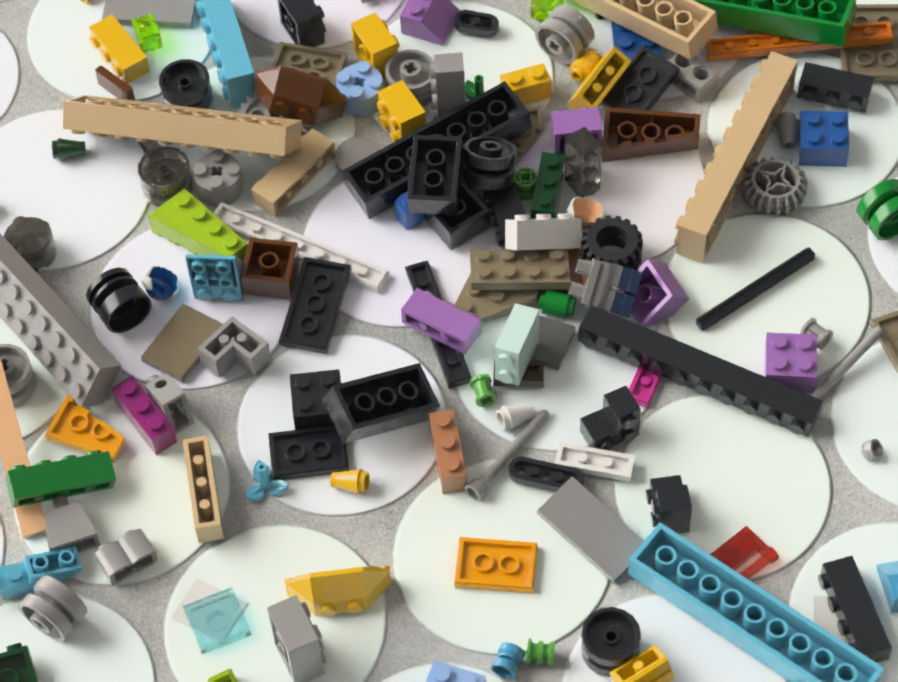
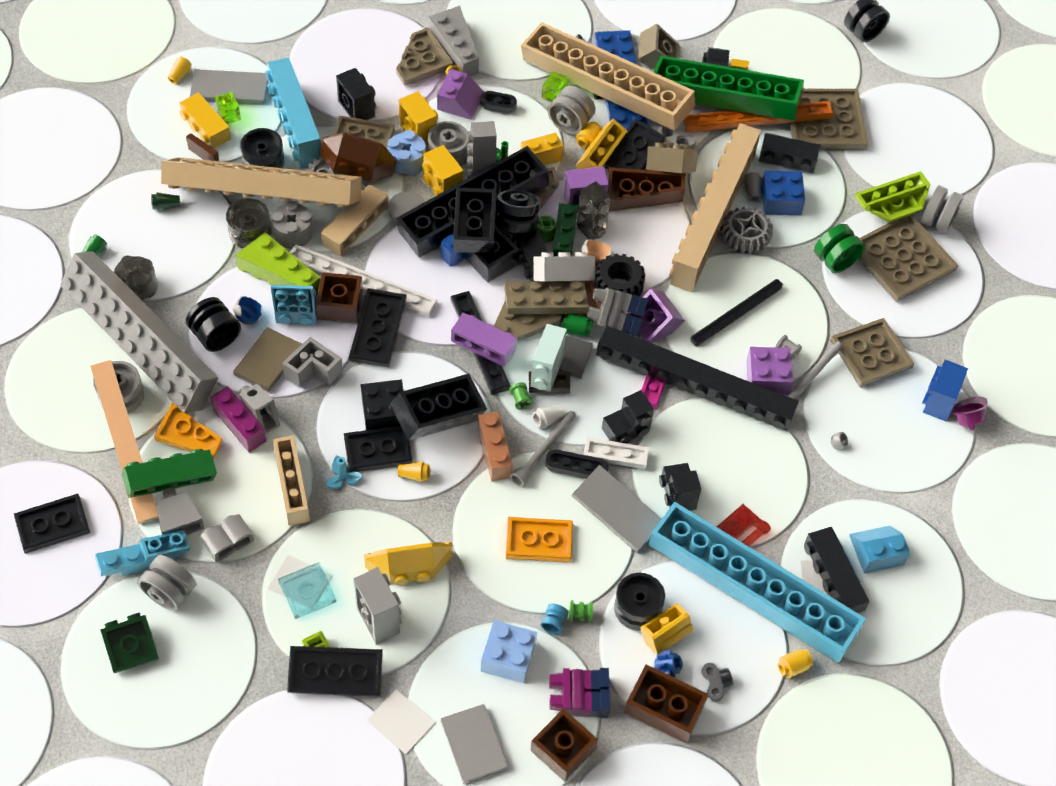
camera: 10 degrees left, 0 degrees up
none -> dark tan brick [646,142,698,173]

